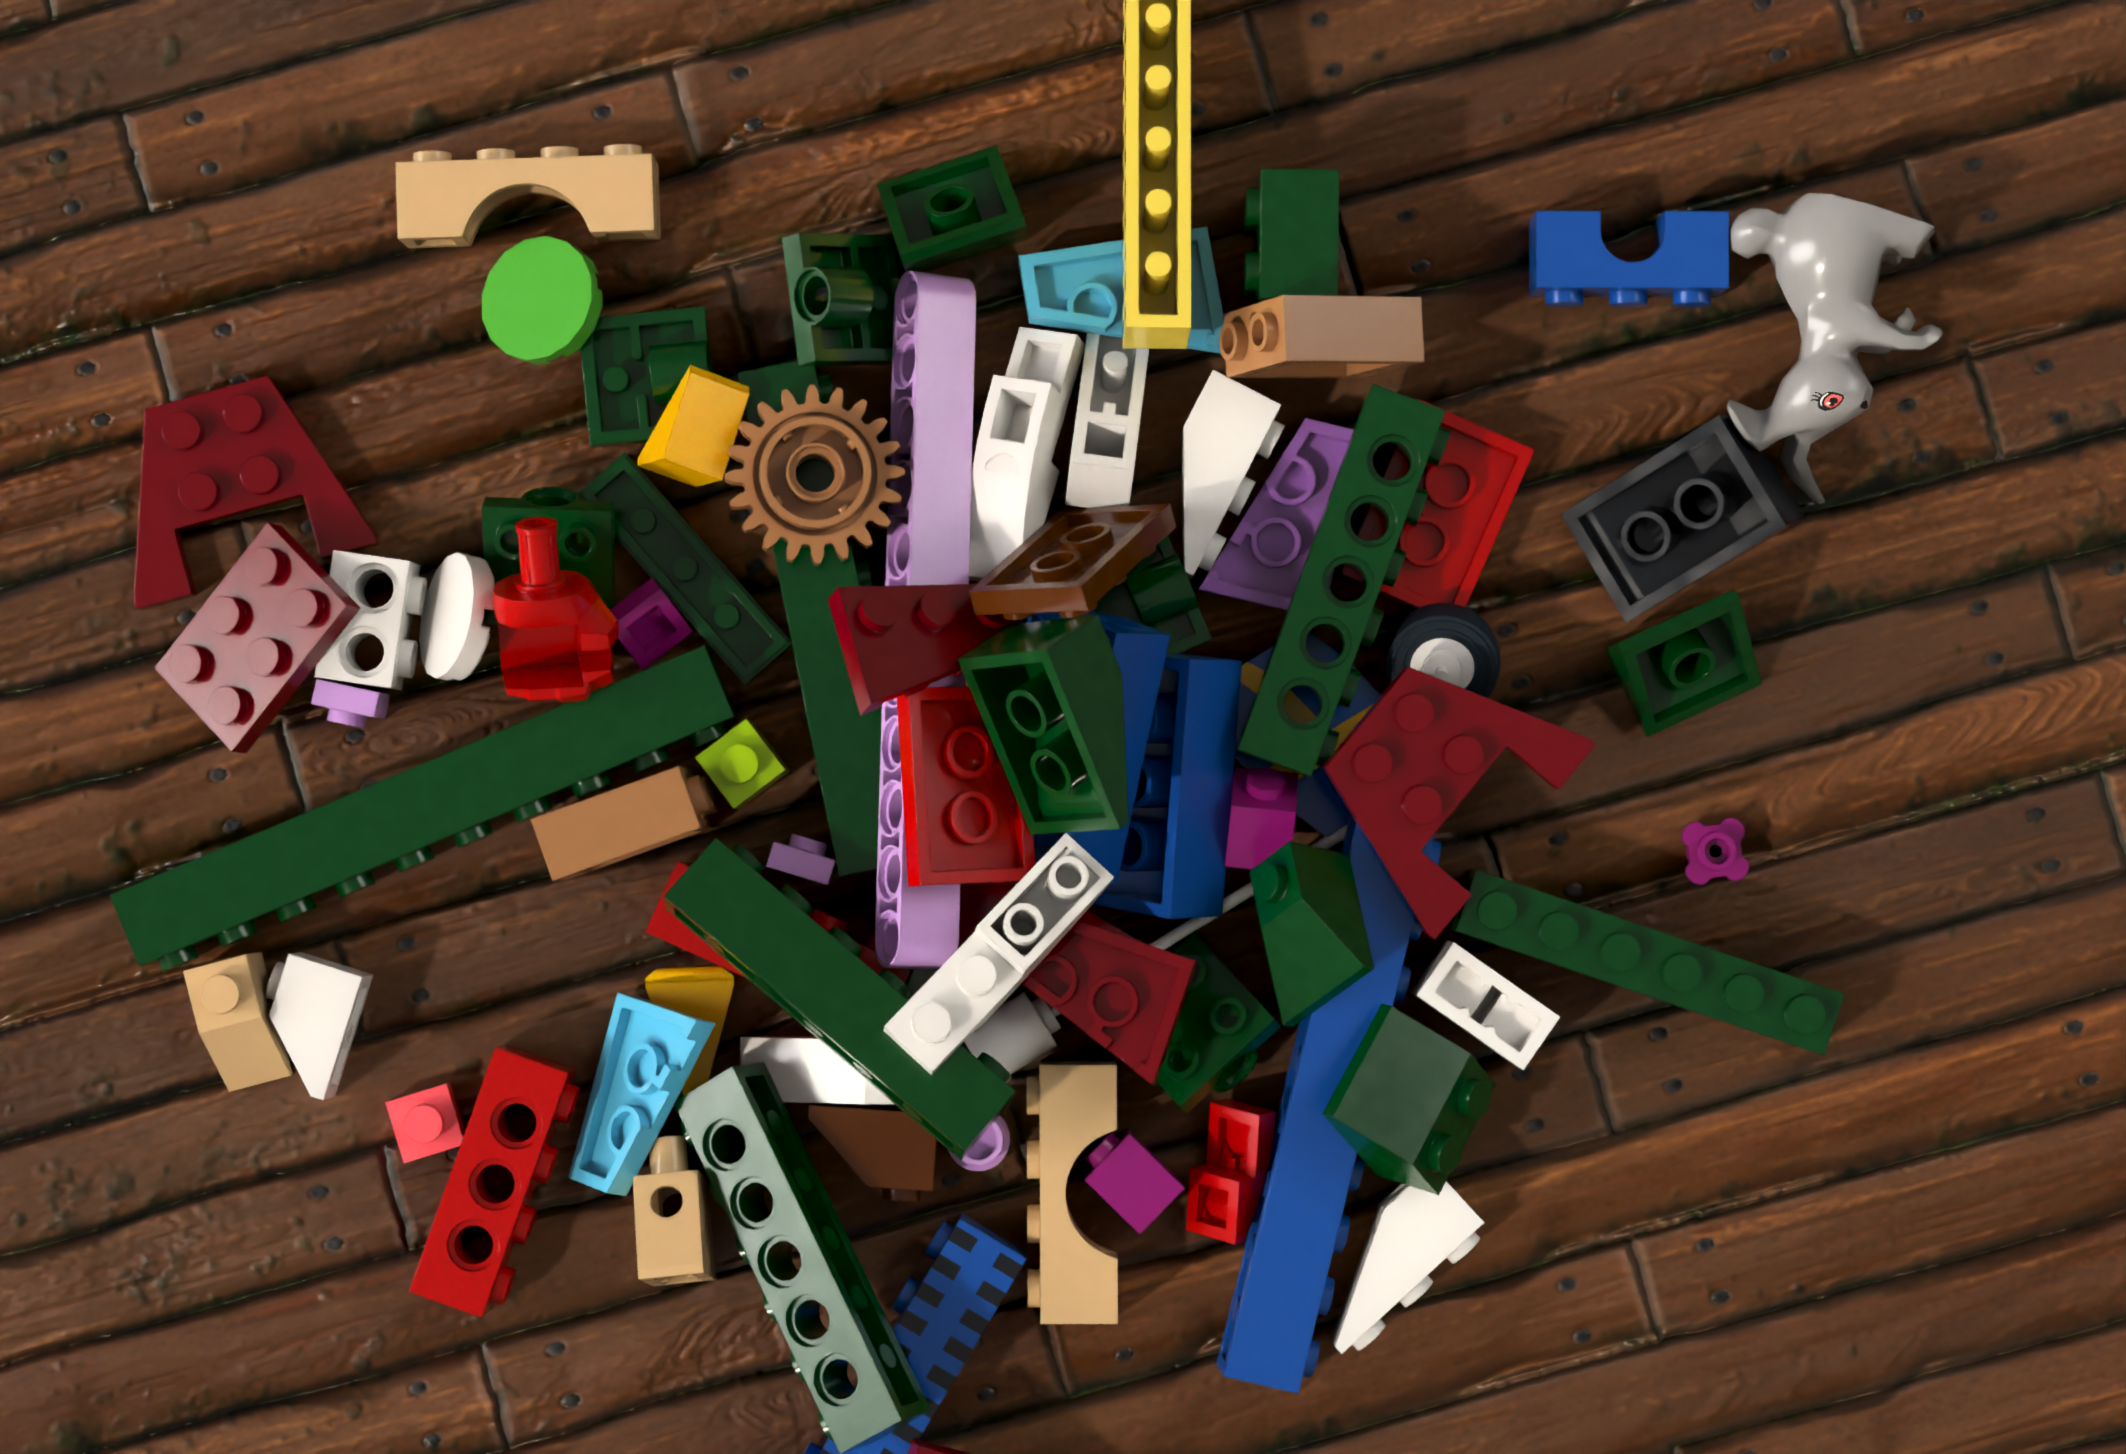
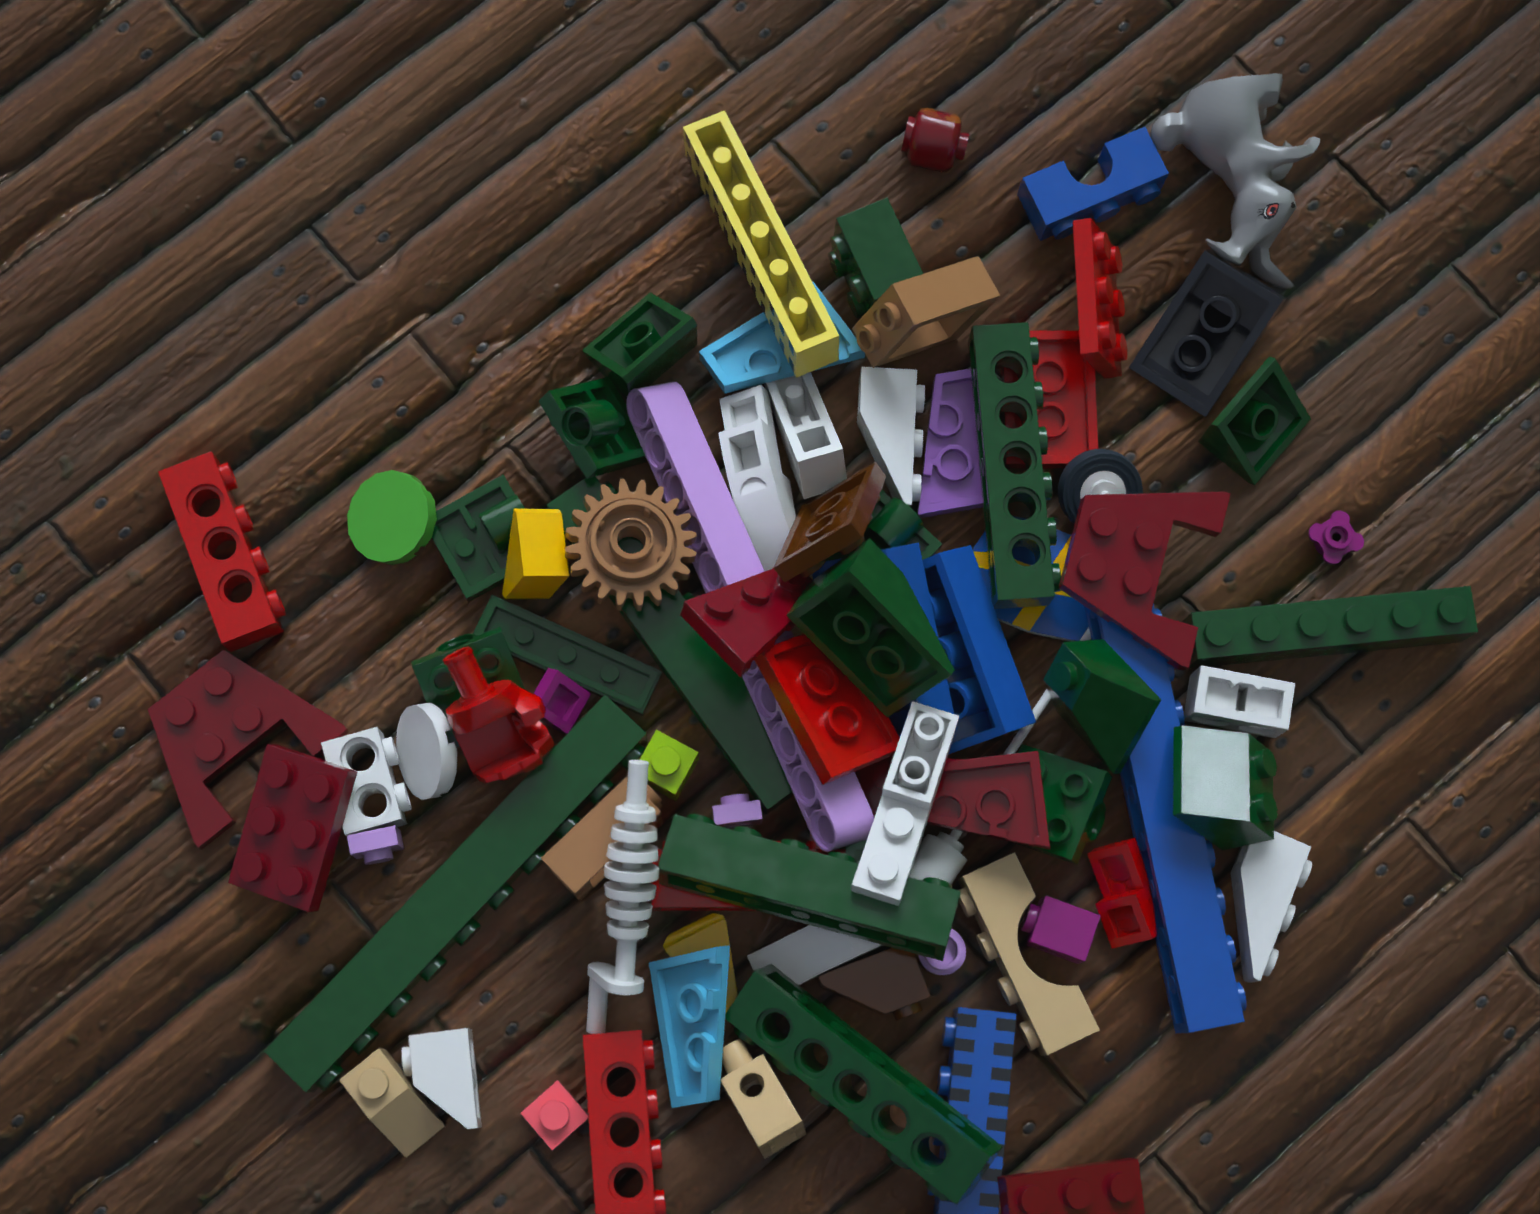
camera: 35 degrees left, 10 degrees down
tan arch [395,144,661,248] -> none
magenta brick [1225,767,1298,869] -> none
none -> red brick [158,451,286,652]
none -> white piece [586,760,659,1034]
none -> dark red head [901,108,969,172]
none -> red plate [1073,218,1128,379]

